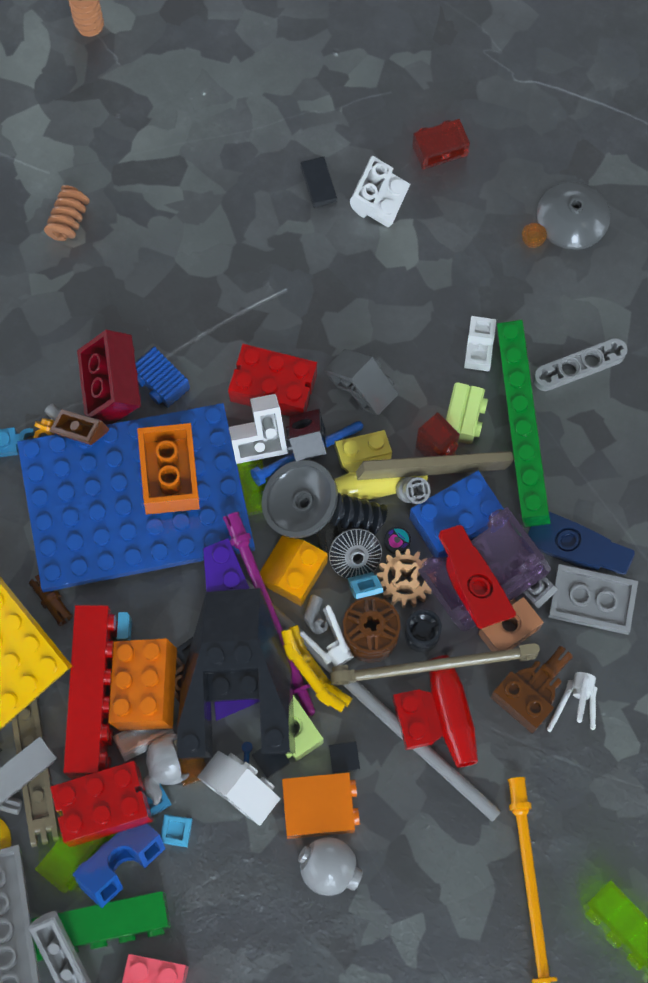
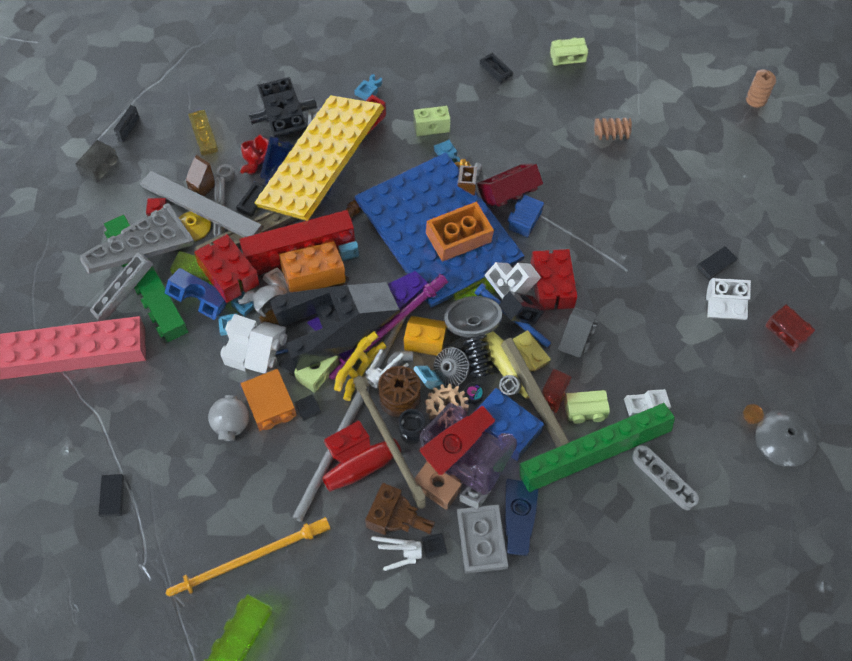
camera: 70 degrees right, 10 degrees down
none -> white brick [221,314,257,372]
none -> black tile [422,533,448,560]

